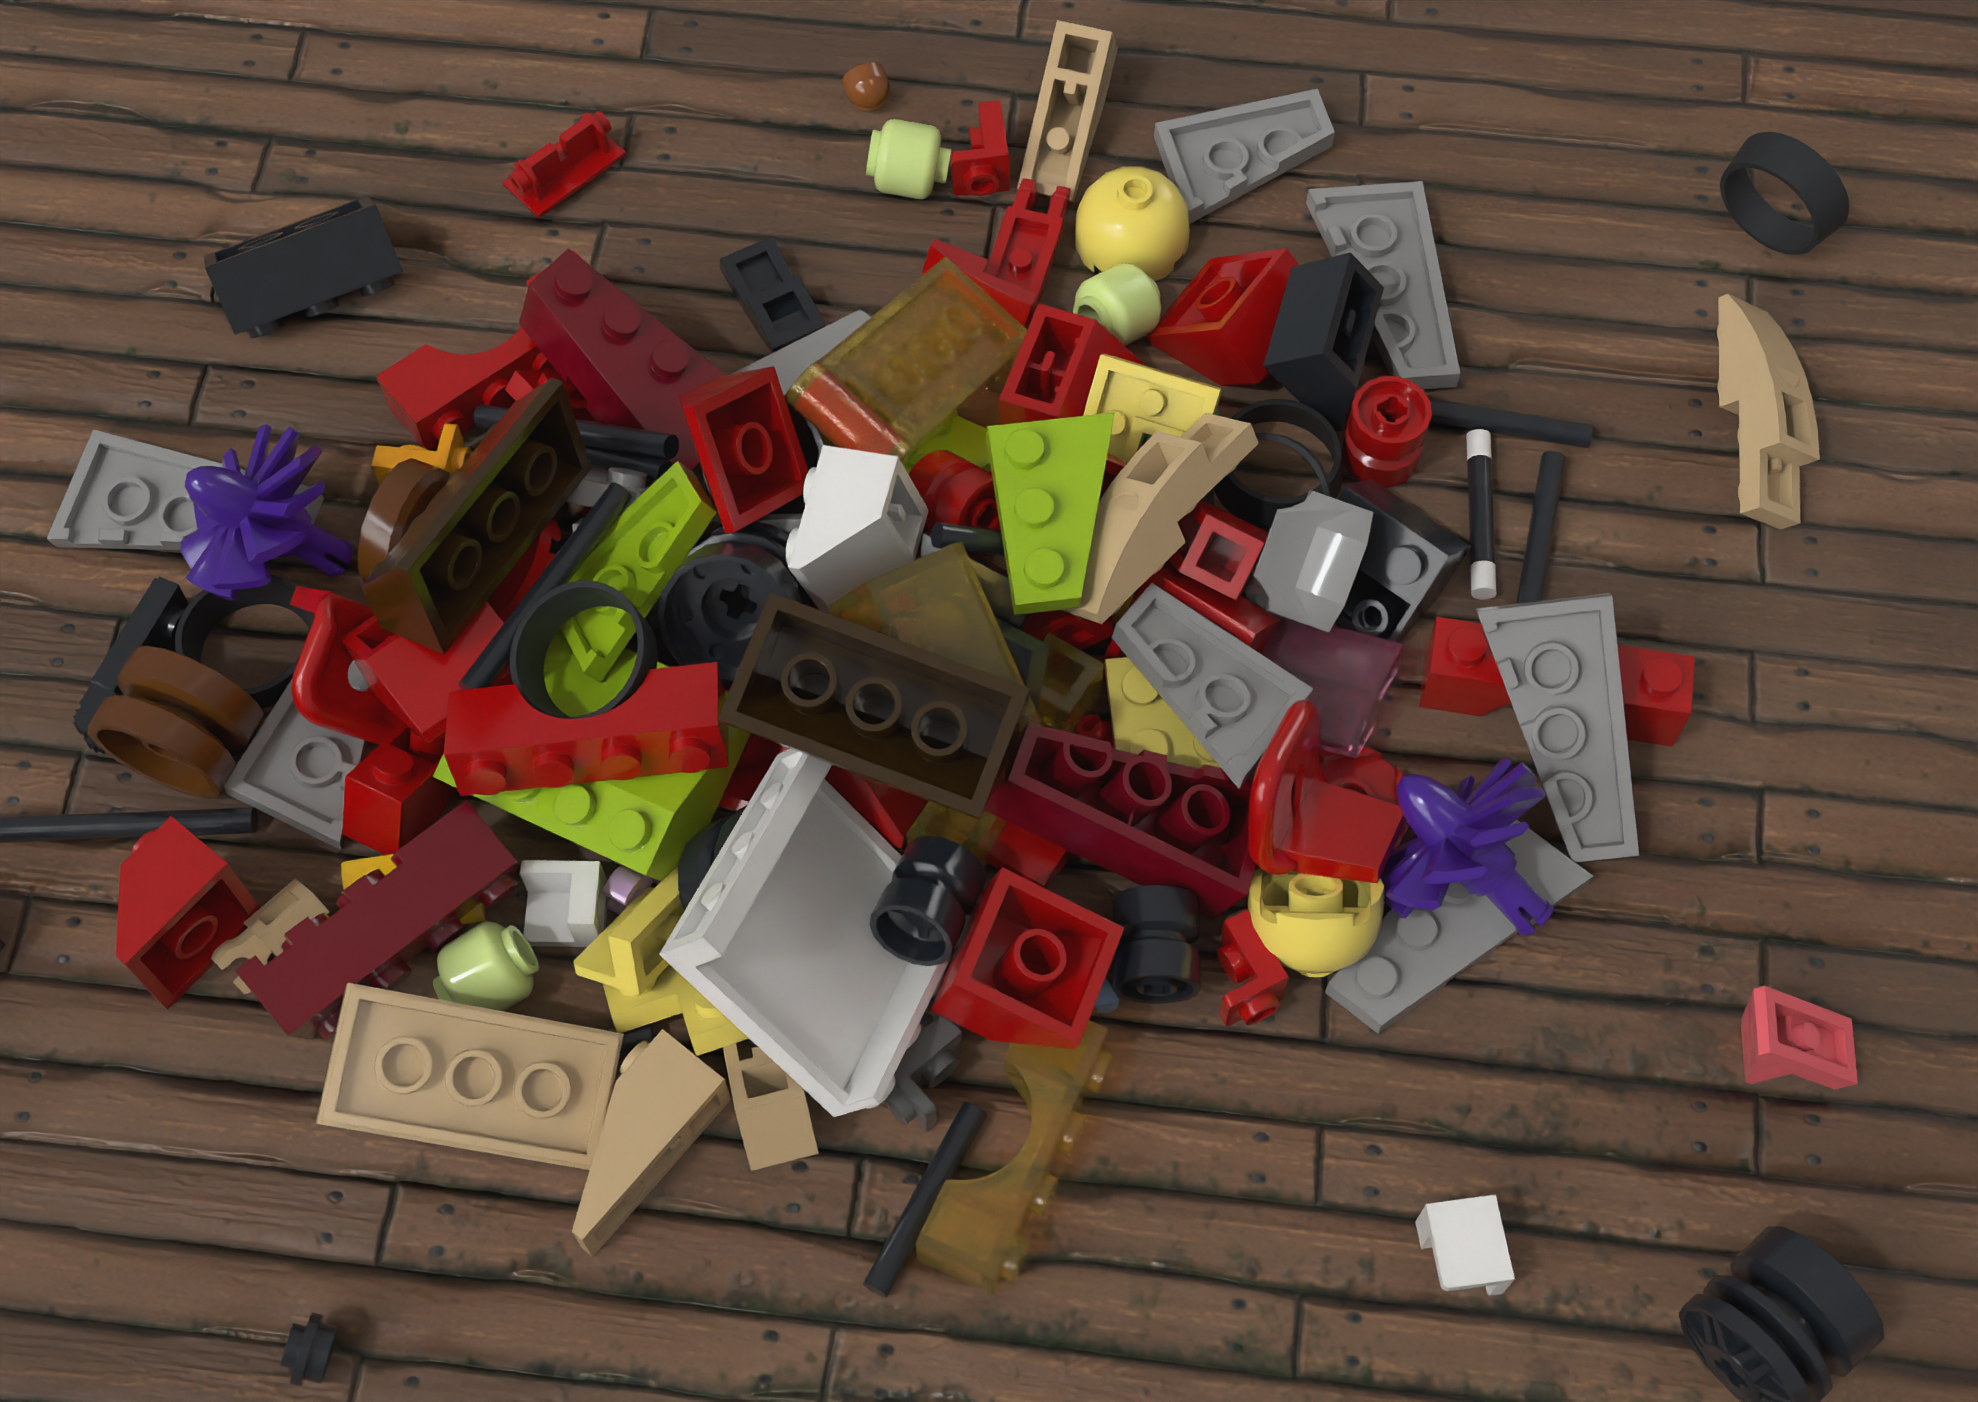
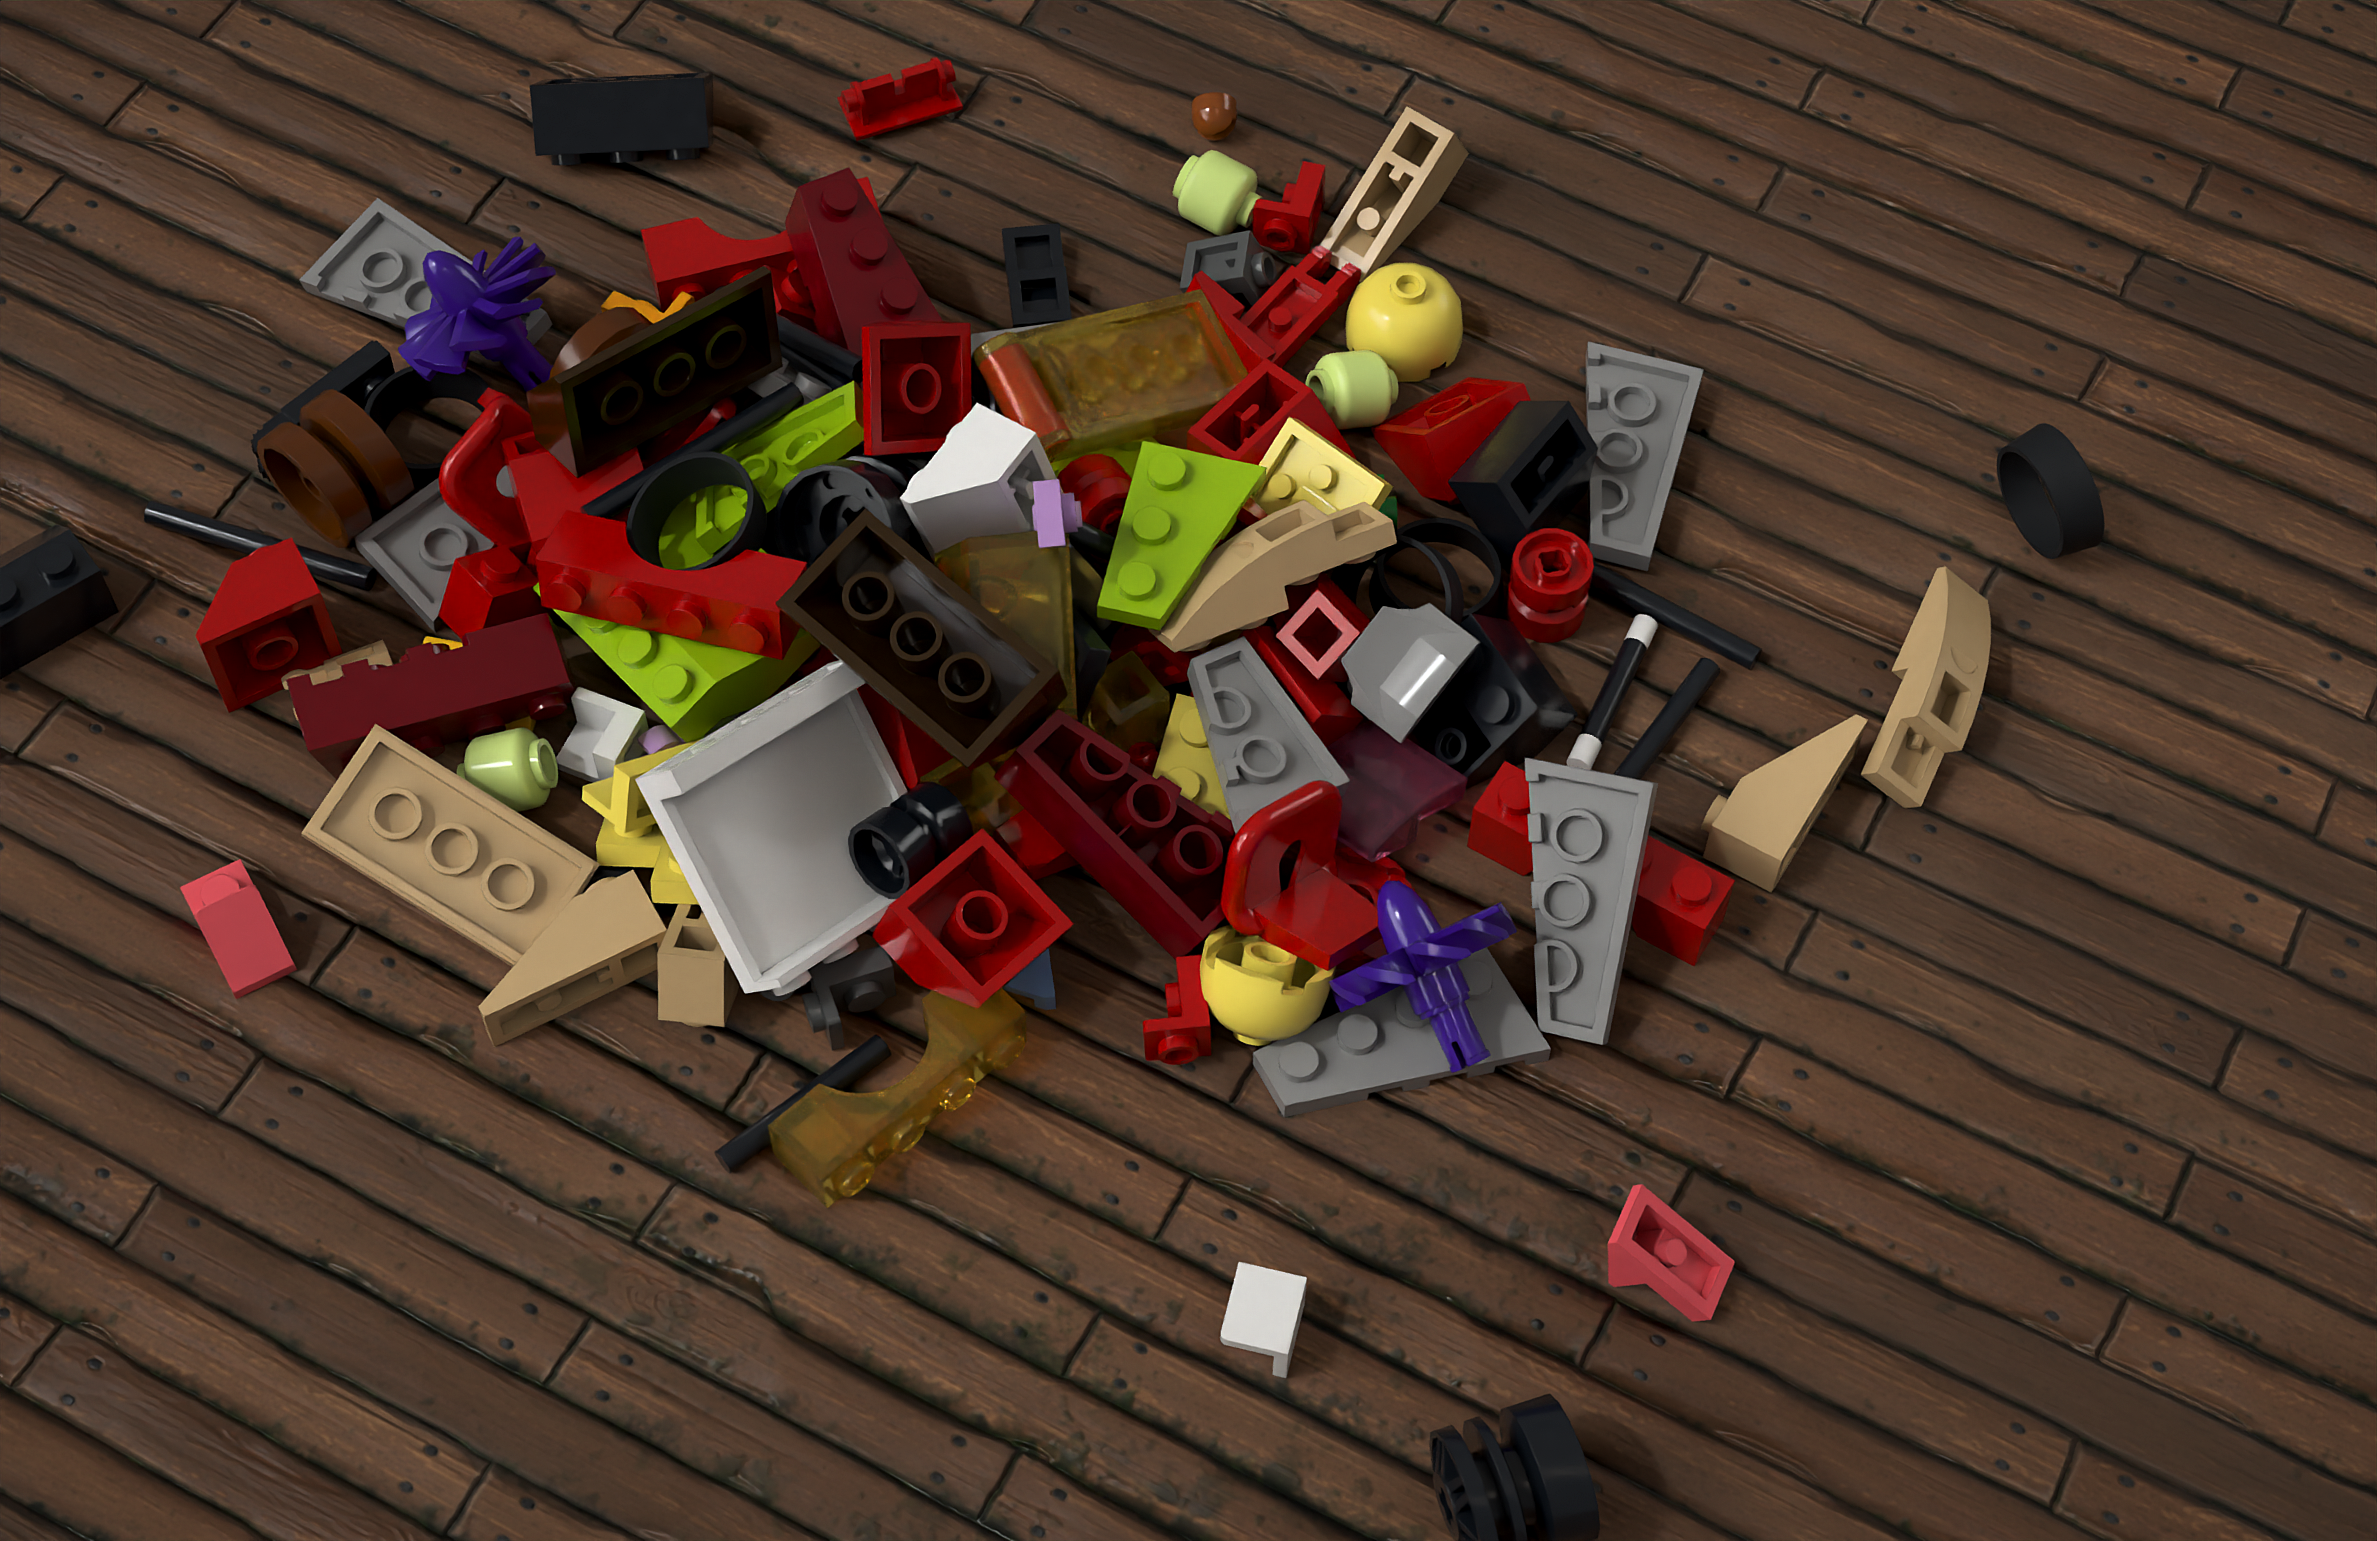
camera: 20 degrees right, 5 degrees down
black plate [280,1312,339,1387] -> none
black wheel [1113,885,1201,1004] -> none
light grey wing [1154,89,1335,224] -> none
none -> coral slope [180,859,297,999]
none -> lavender plate [1032,479,1083,549]
none -> dark grey bracket [1179,230,1277,306]
none -> tan slope [1701,714,1868,893]

